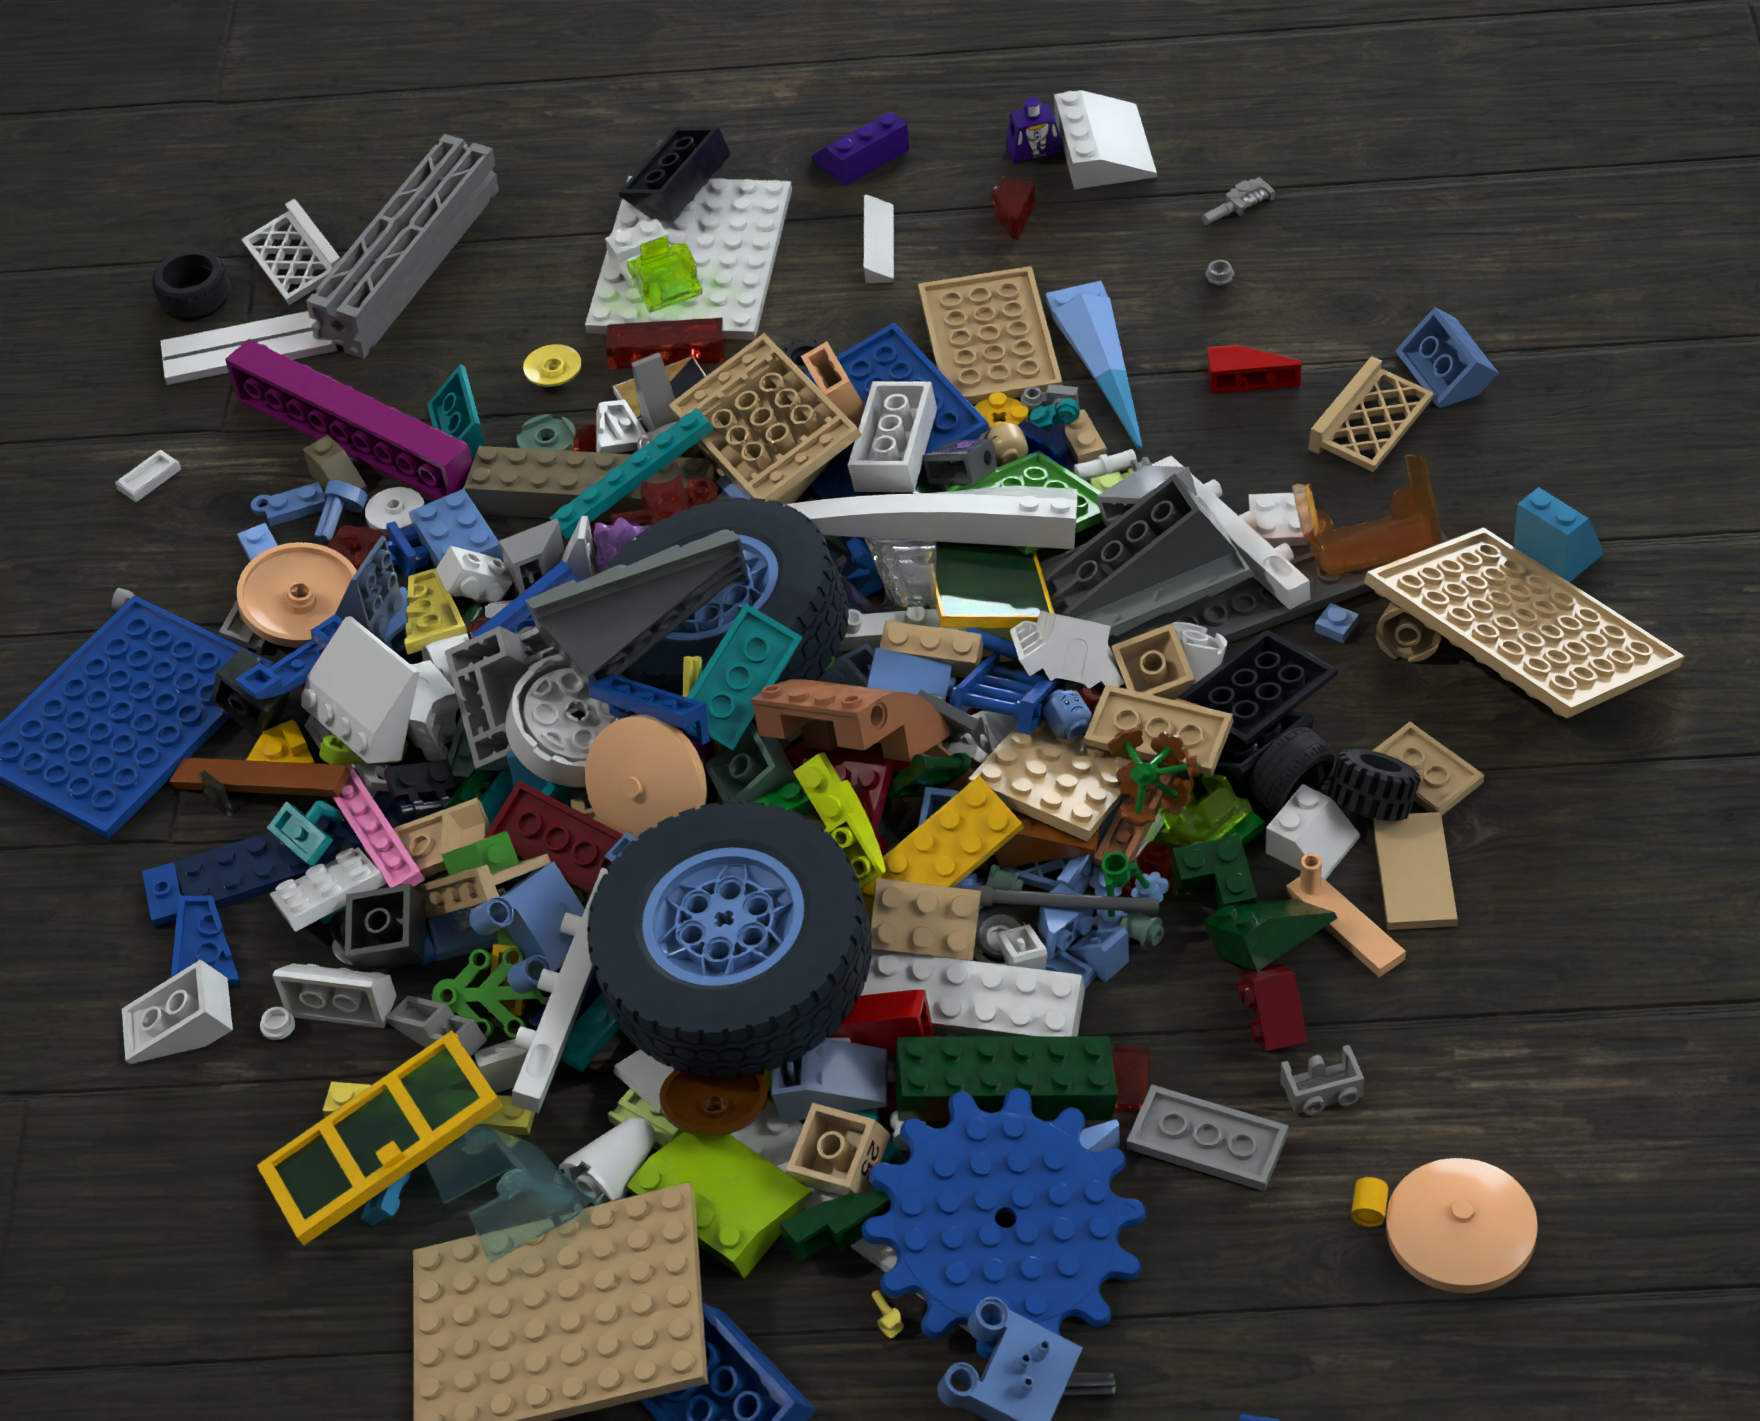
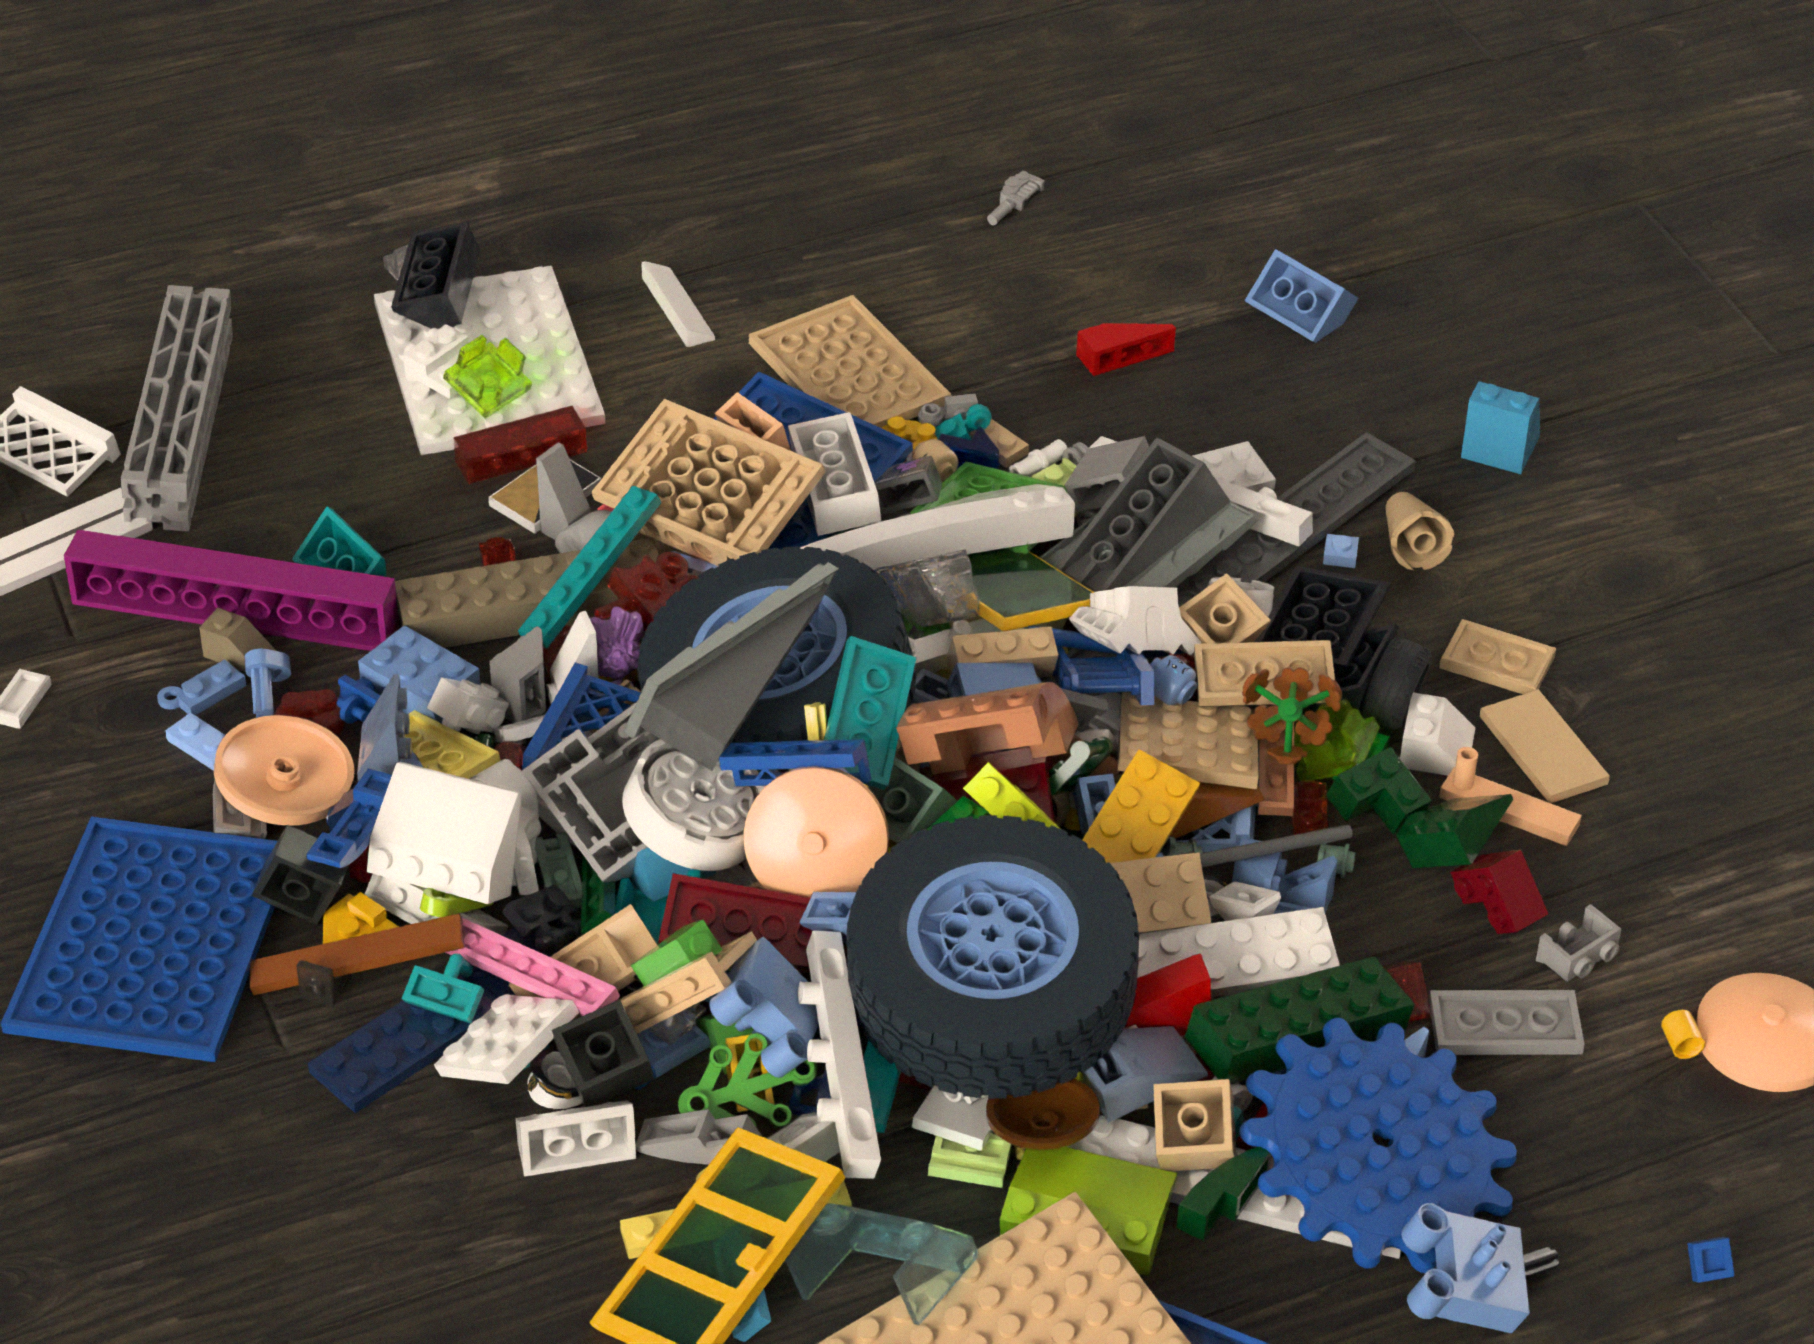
camera: 30 degrees left, 5 degrees down
light grey hinge [111,588,134,612] -> none
white slope [122,959,233,1064] -> none
blue plate [142,862,182,927] -> none
blue wing [171,895,241,987] -> none
white plate [260,1007,295,1040] -> none
white plate [365,487,425,537] -> none
sand green plate [517,414,577,451] -> none
light yellow dish [523,344,582,387] -> none
white cone [559,1117,656,1207] -> none
white wing [596,400,646,453] -> none
dark purple slope [811,111,910,186] -> none
light yellow hand [872,1290,904,1338] -> none
clear red slope [991,177,1036,240] -> none
dark purple torso [1006,97,1064,165] -> none
light blue plate [1046,281,1142,452] -> none
white slope [1054,90,1157,190] -> none
plant [1089,851,1169,929] -> none
light grey plate [1205,260,1234,286] -> none
clear orange windscreen [1291,454,1441,575] -> none
tan fence [1308,356,1434,472] -> none
black tyre [1327,749,1421,821] -> none
tan plate [1364,527,1684,718] -> none

